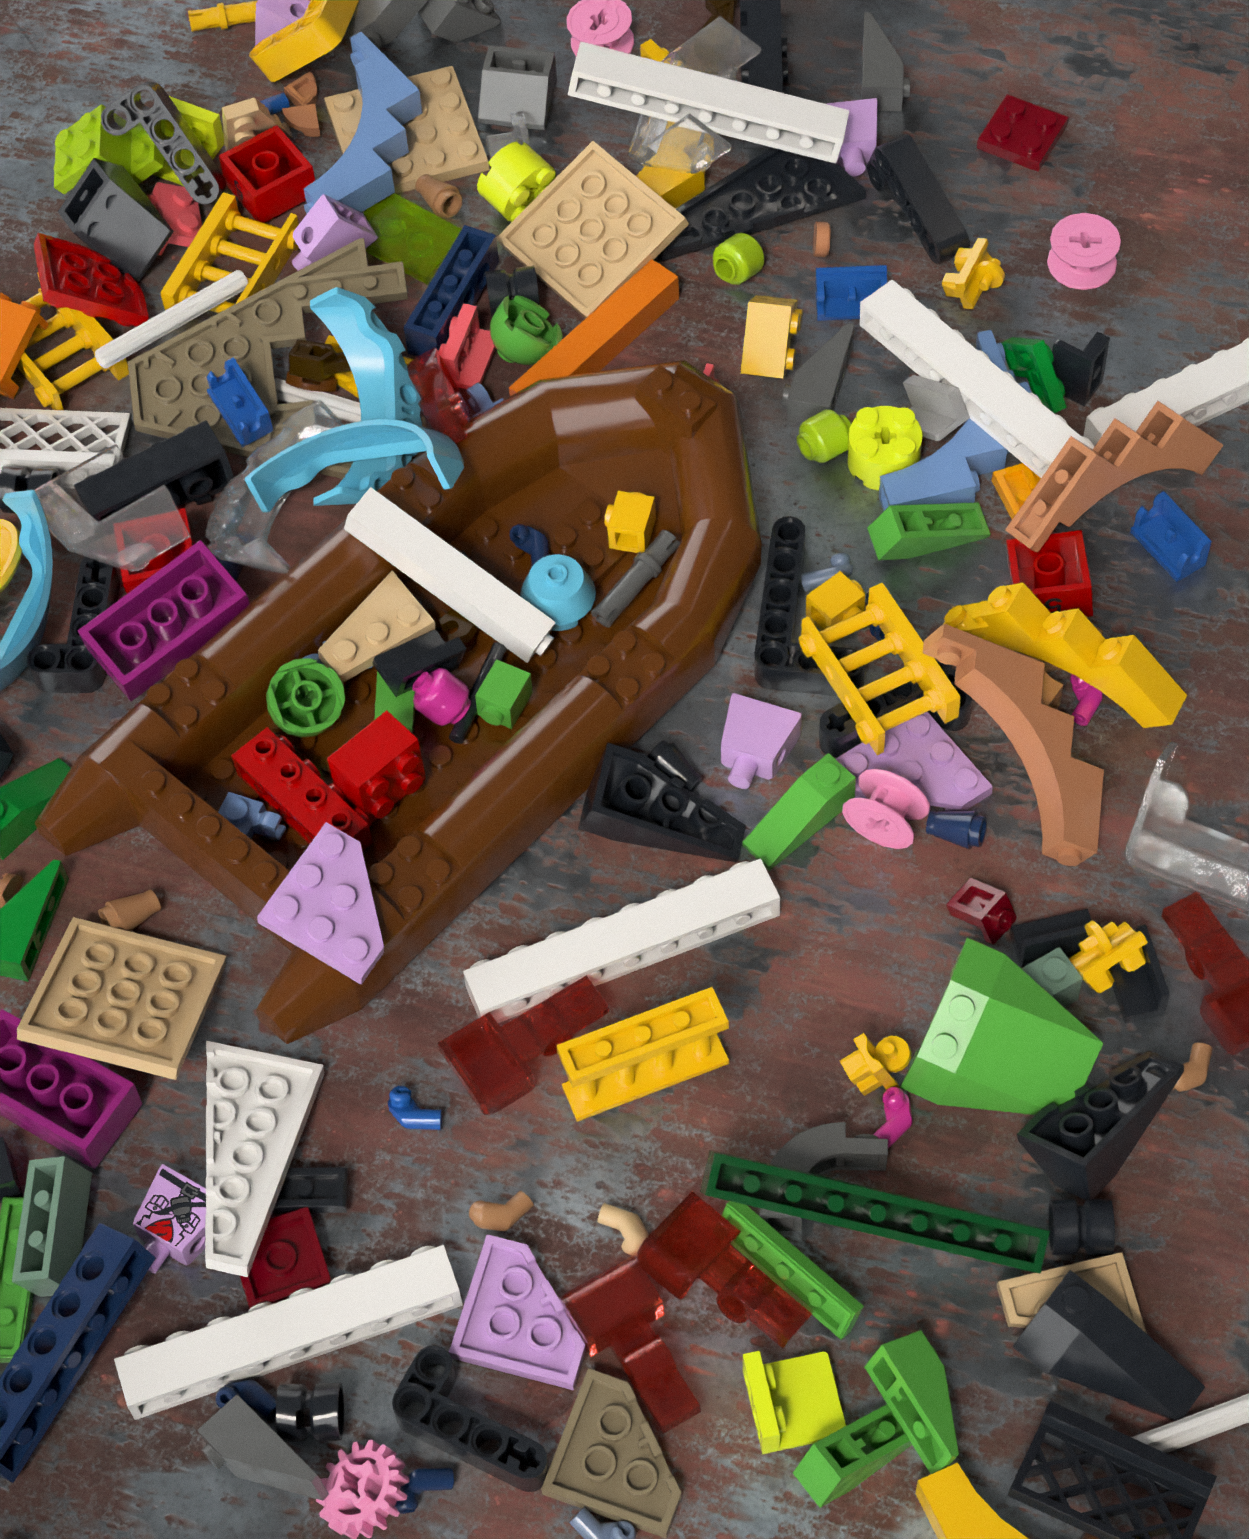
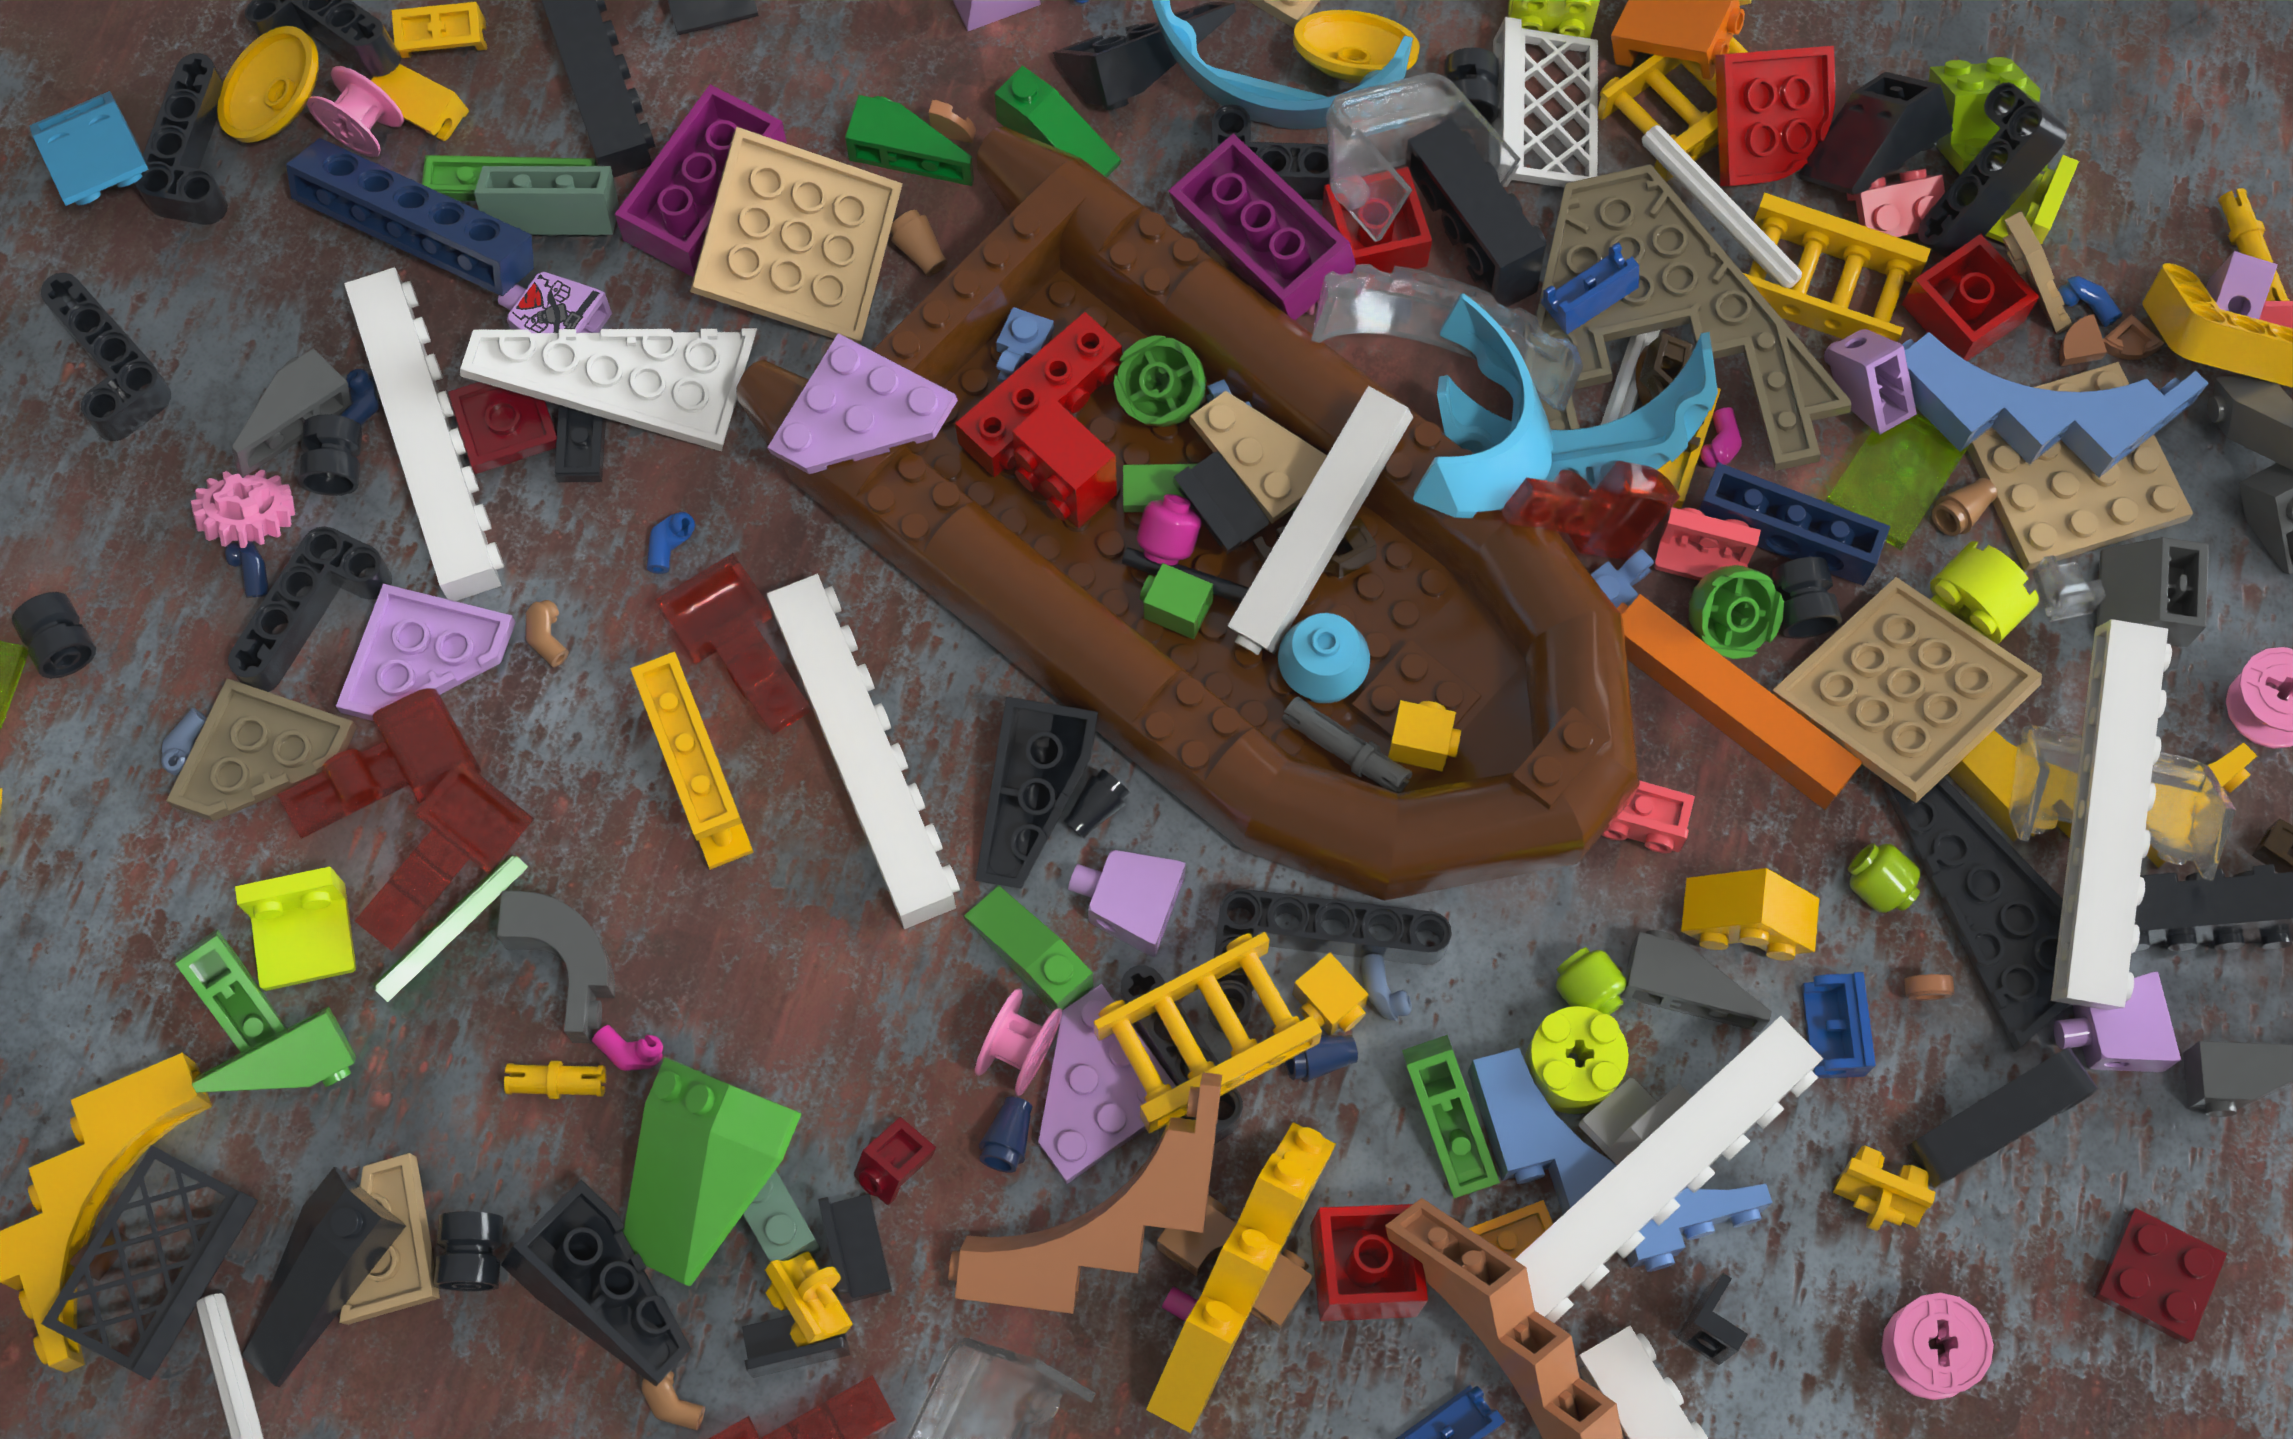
camera: 85 degrees right, 10 degrees up
dark blue arm [509,524,549,566] -> none
tan arm [597,1203,649,1256] -> none
dark green brick [700,1150,1050,1274] -> none
yellow hips [839,1033,912,1096] -> none
green plate [1001,337,1067,413] -> none
none -> yellow pin [504,1061,606,1099]

